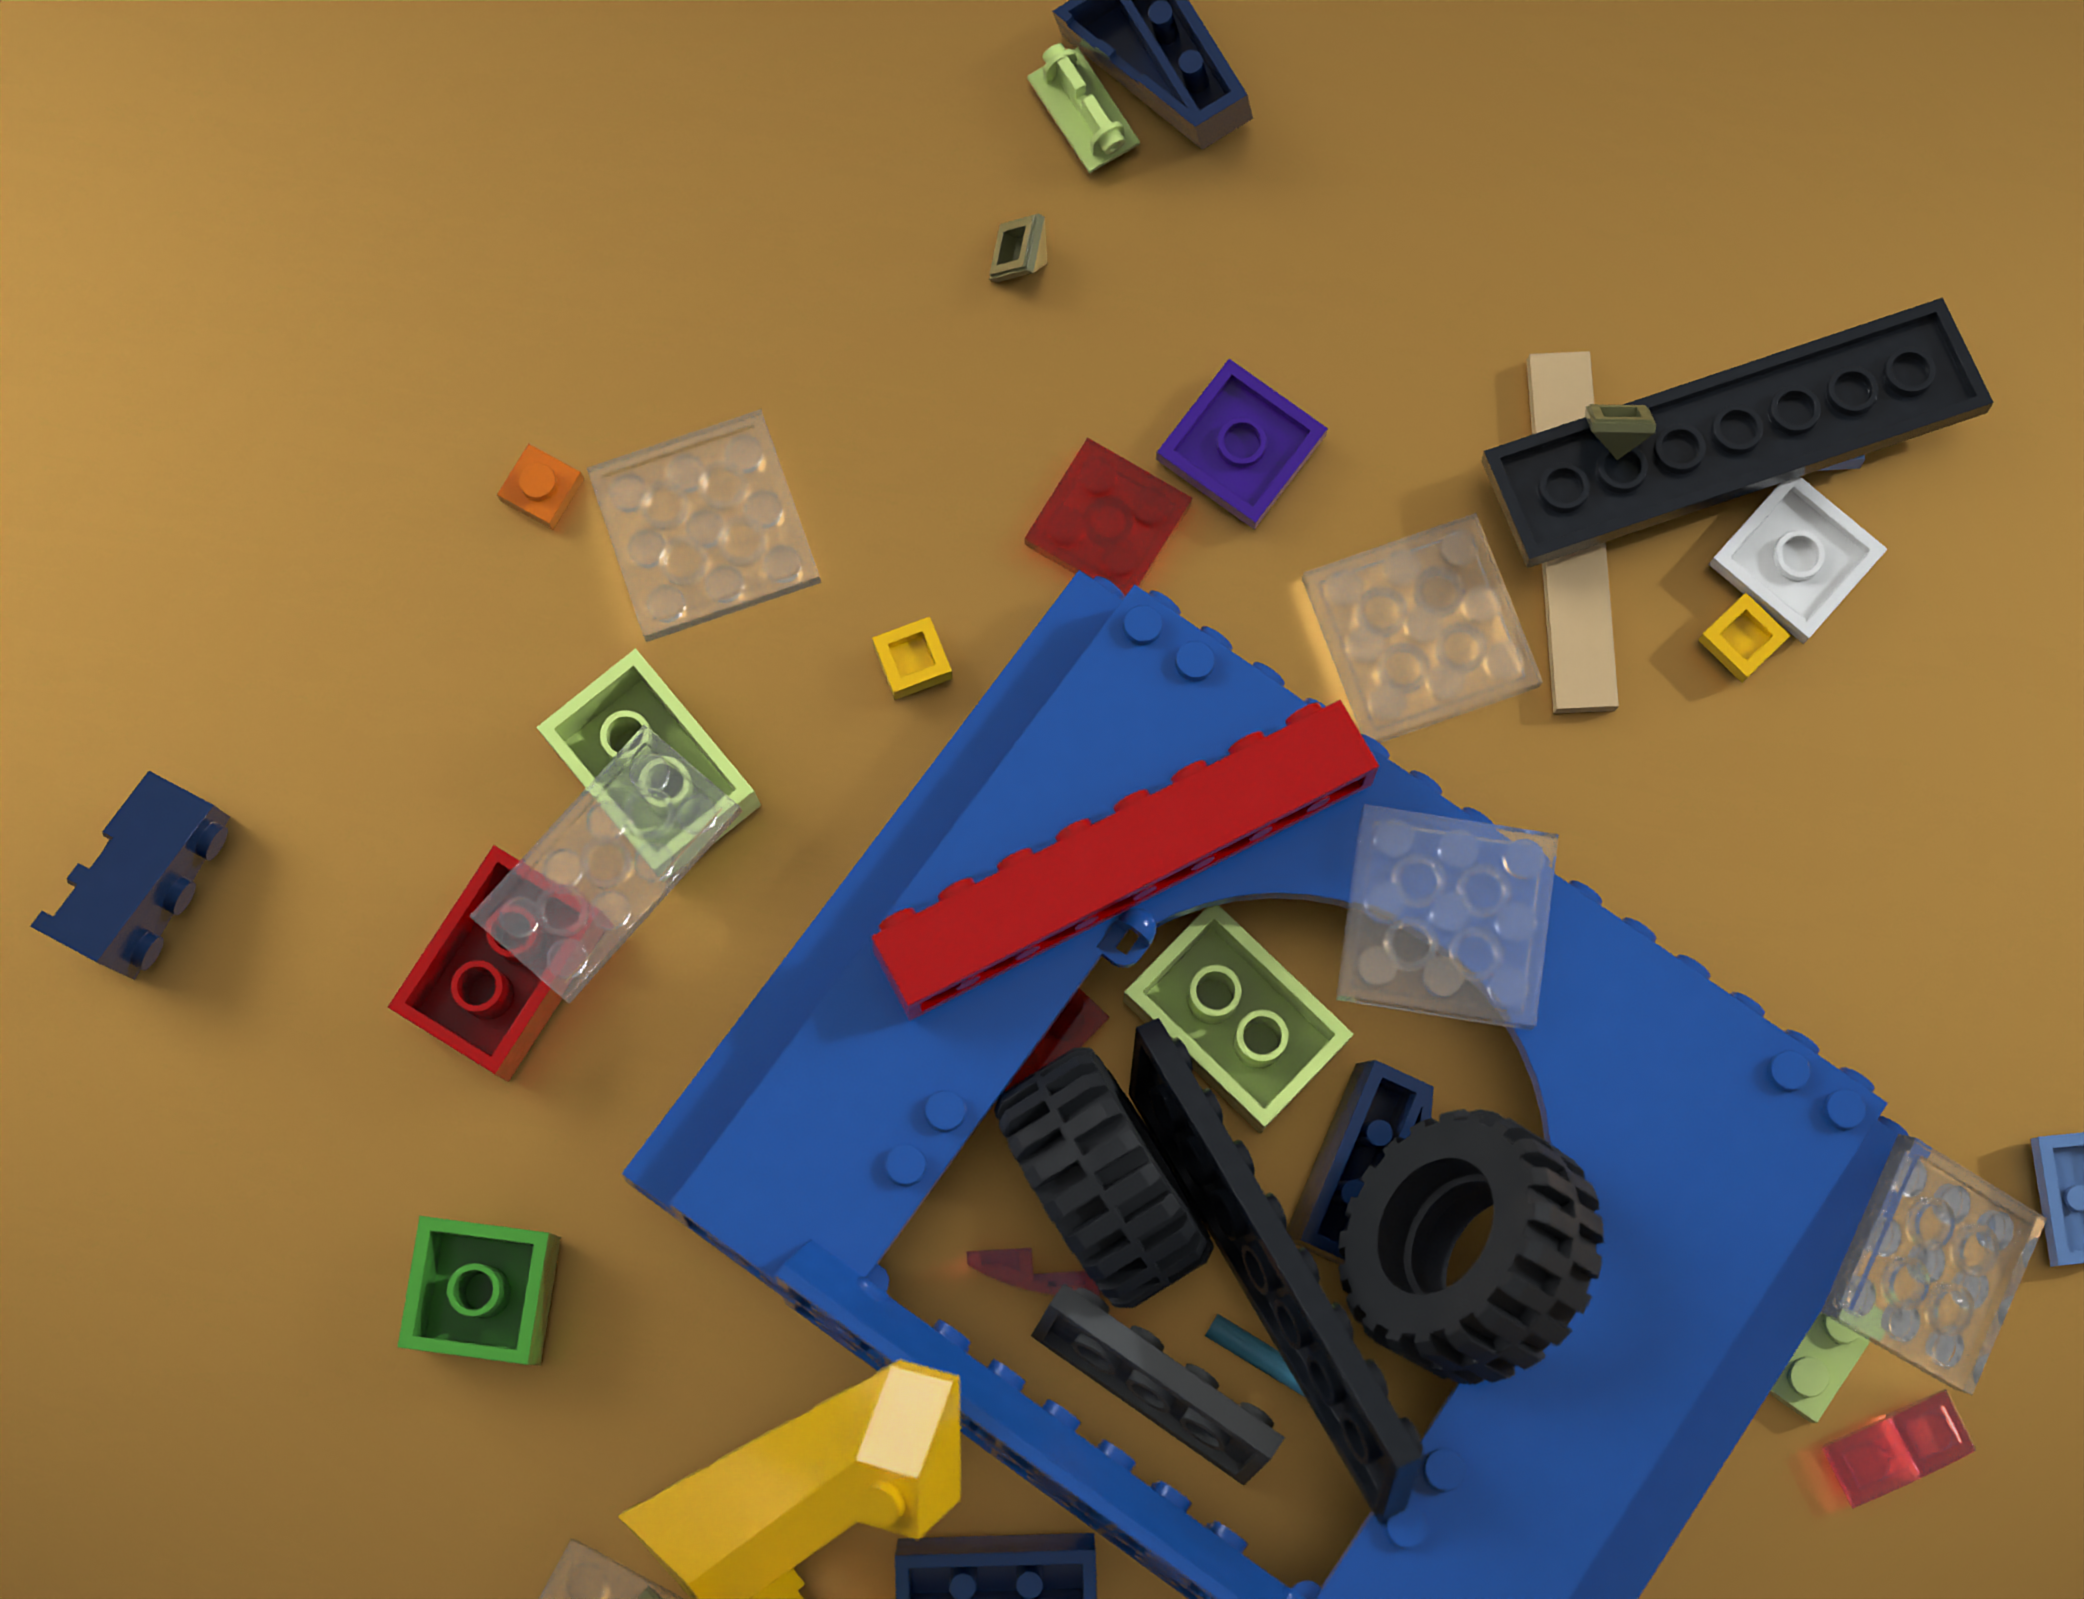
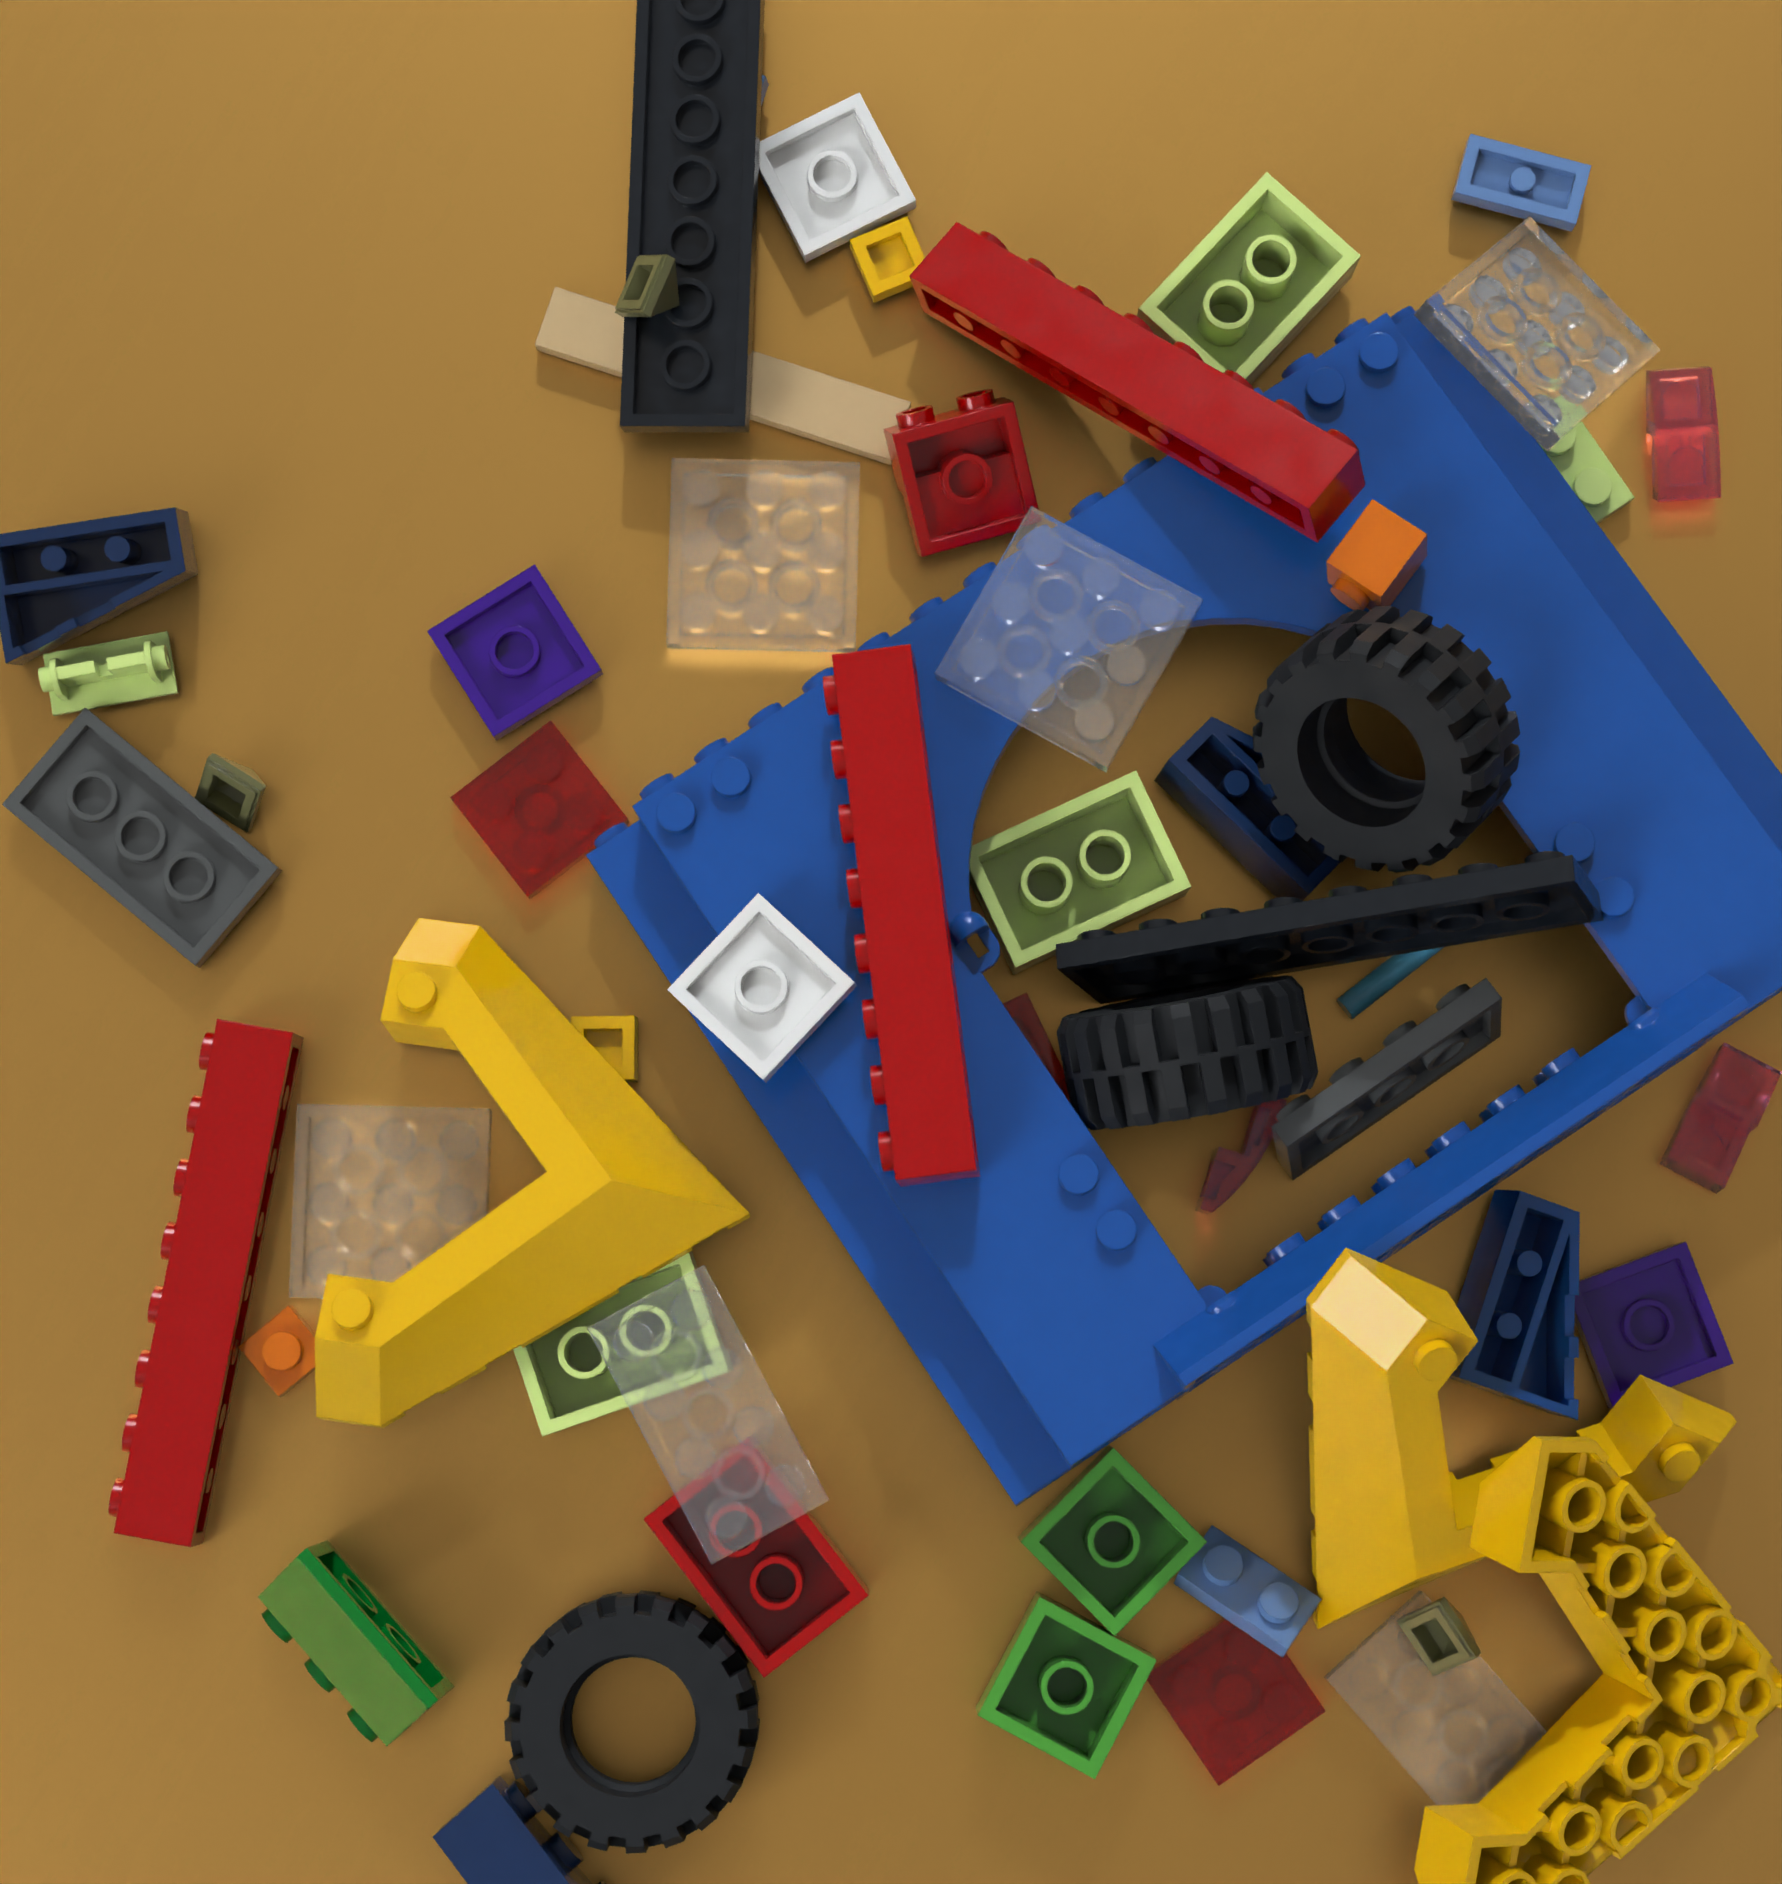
camera: 70 degrees left, 5 degrees up
none -> dark grey plate [2,708,282,968]
none -> red brick [108,1019,304,1547]
none -> green slope [258,1540,454,1746]
none -> yellow wedge [314,918,751,1428]
none -> black tyre [504,1590,760,1854]
none -> white plate [667,893,857,1082]
none -> red plate [883,389,1042,557]
none -> red brick [909,222,1366,543]
none -> bright green brick [1018,1445,1207,1636]
none -> yellowish green brick [1137,172,1361,385]
none -> clear red plate [1147,1618,1326,1786]
none -> medium blue plate [1173,1525,1321,1658]
none -> orange brick [1326,499,1427,610]

